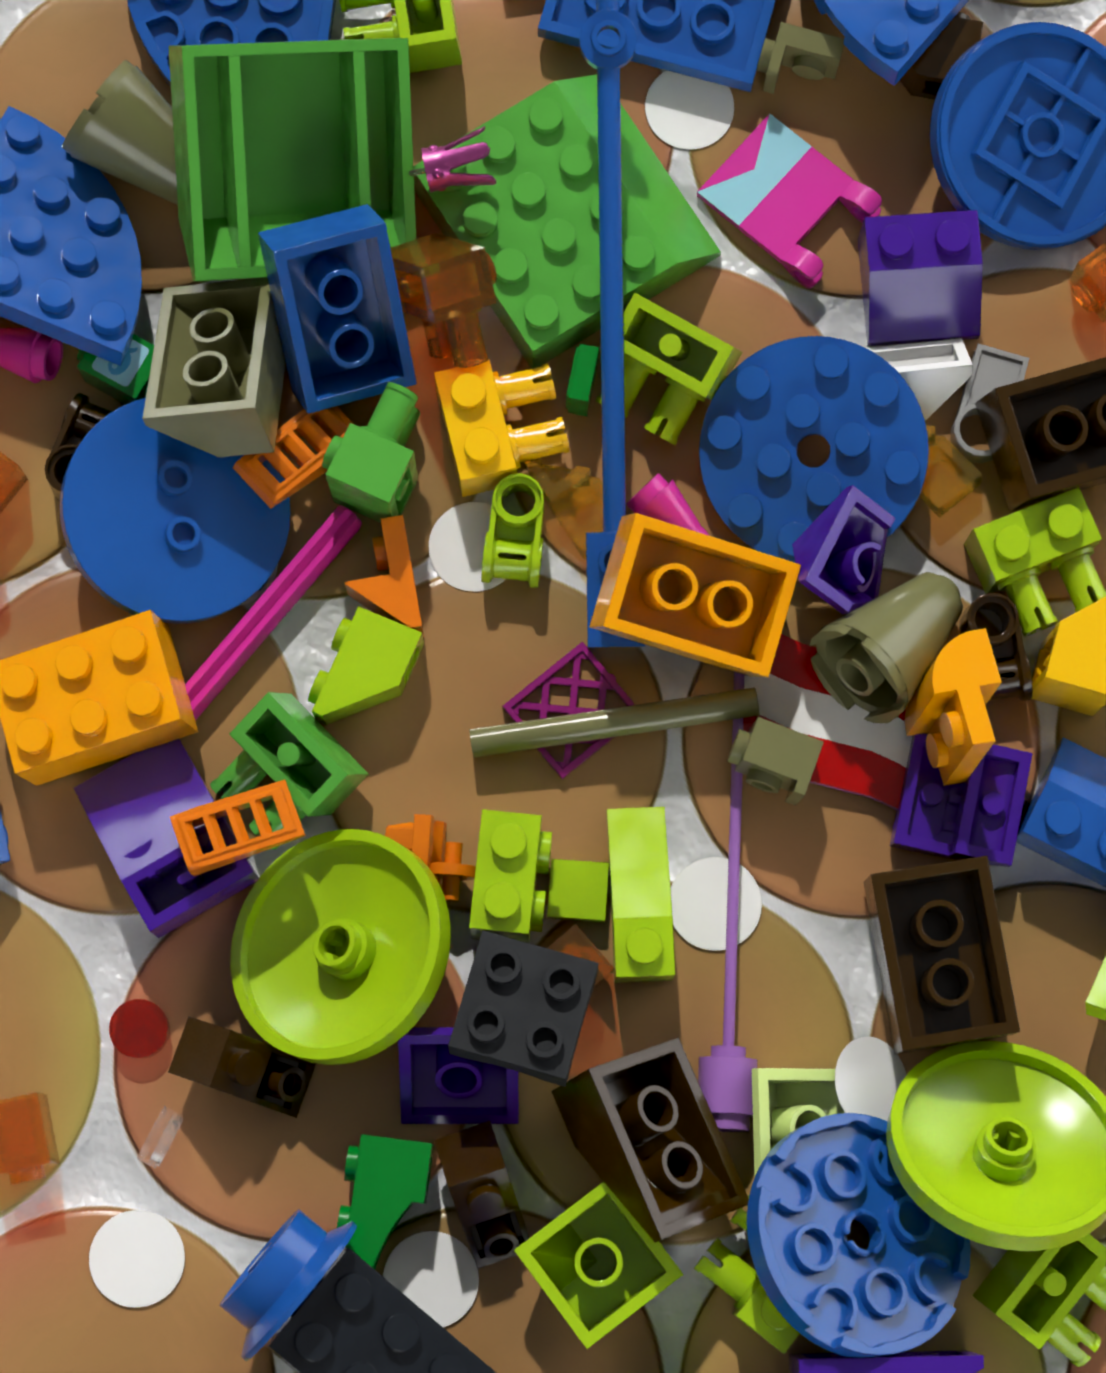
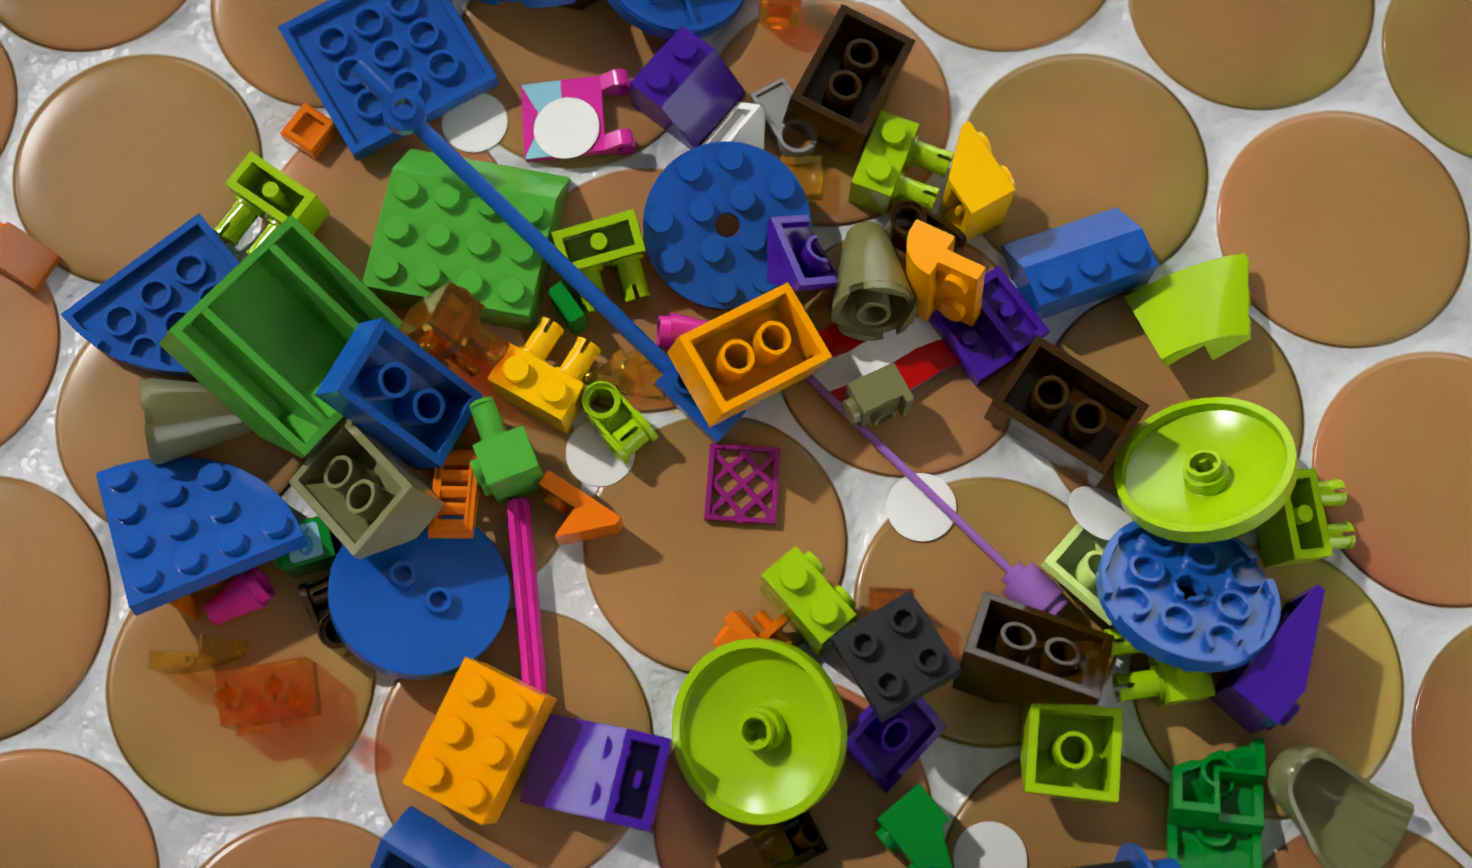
camera: 45 degrees left, 5 degrees down
orange slope [170,779,306,877] -> none
bright green brick [210,692,369,850] -> none
lime slope [308,606,424,725] -> none
flat silver piece [409,126,497,193] -> none
dark brown slope [434,1121,530,1269] -> none
olive piece [469,687,760,758] -> none
lime tile [547,859,609,923] -> none
lime slope [607,807,675,983] -> none
olive bracket [757,22,844,94] -> none
none -> white sticker [534,97,599,159]

